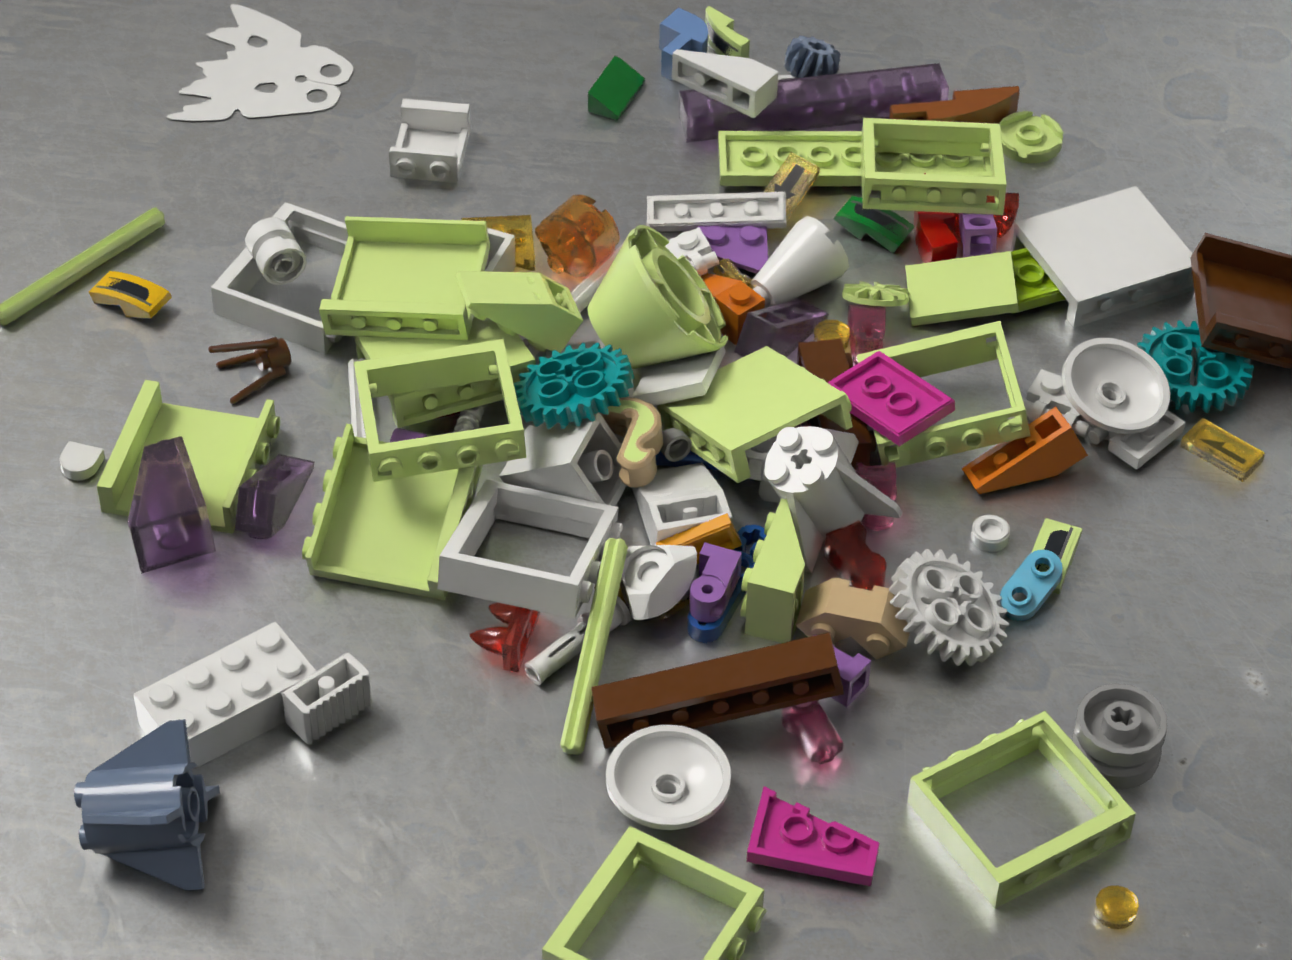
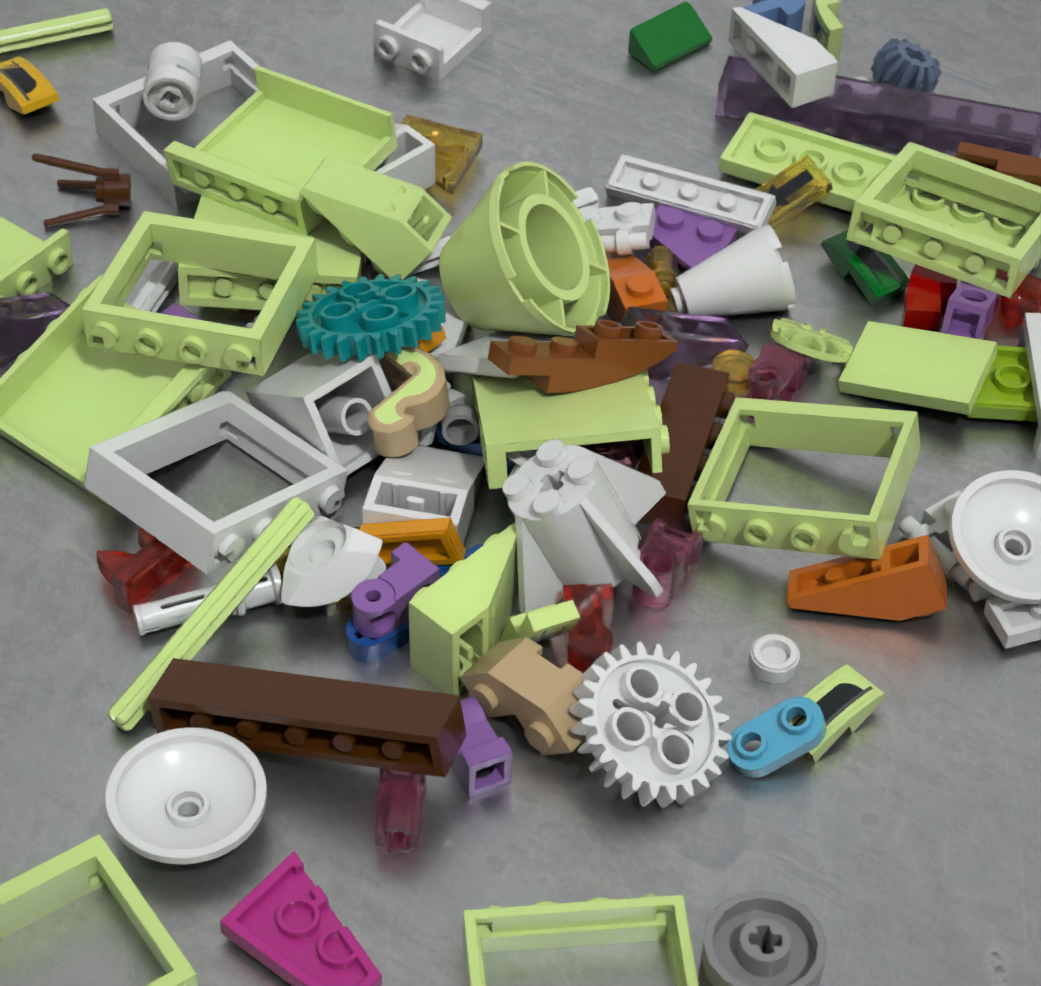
camera: 25 degrees right, 0 degrees up
clear orange brick [535,194,620,277] -> none
dark pink tile [828,351,955,446] -> none
none -> dark orange slope [488,320,679,393]
none -> yellowish green slope [500,600,580,643]

